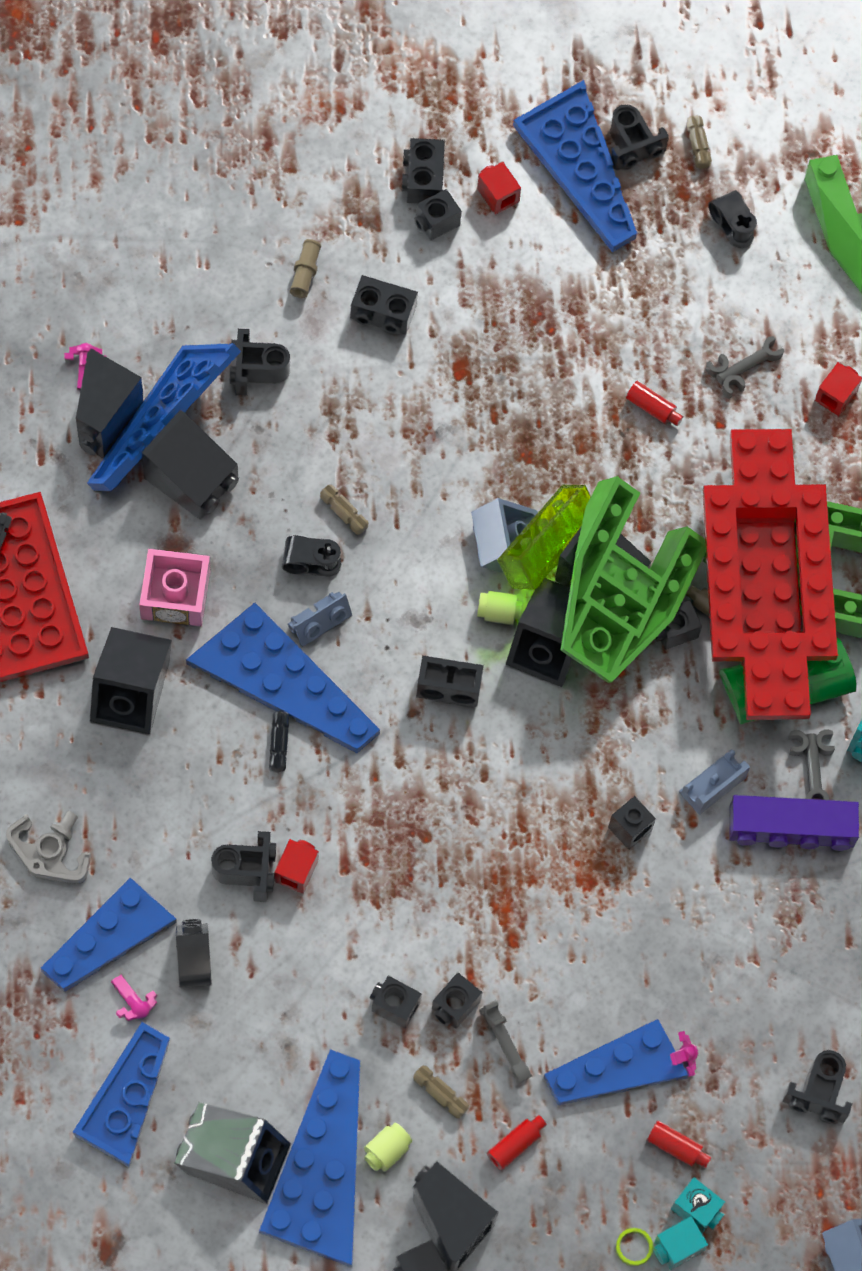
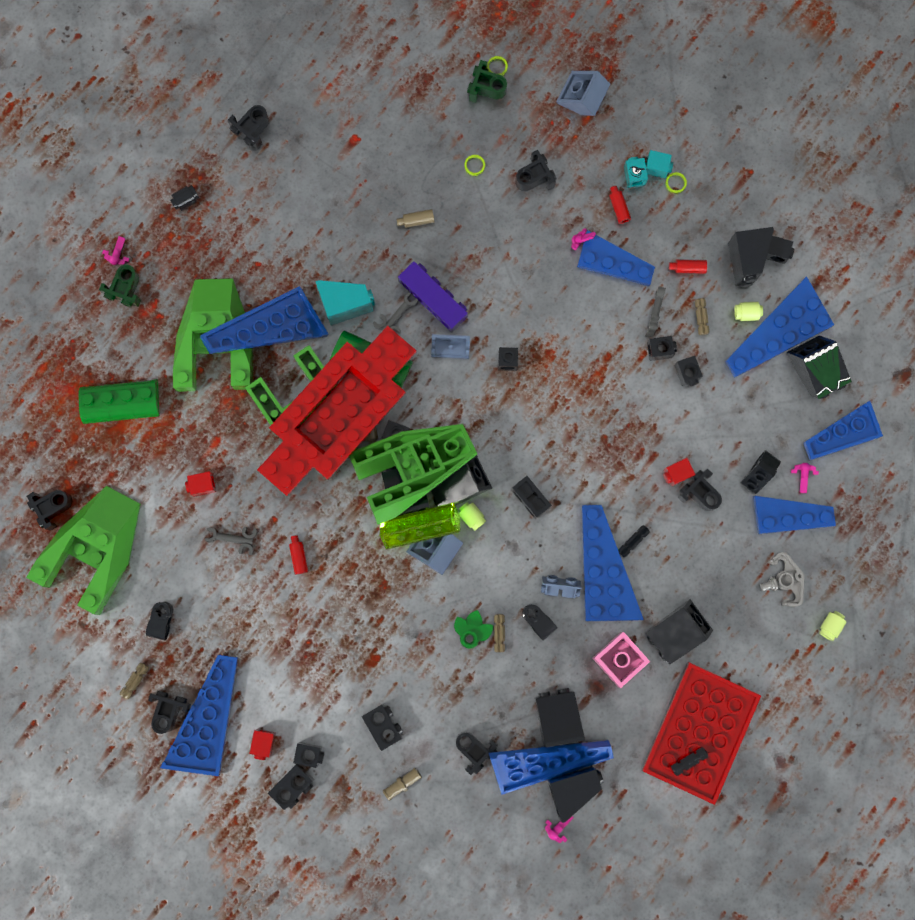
camera: 135 degrees left, 15 degrees up
none -> green plate [454,610,493,649]

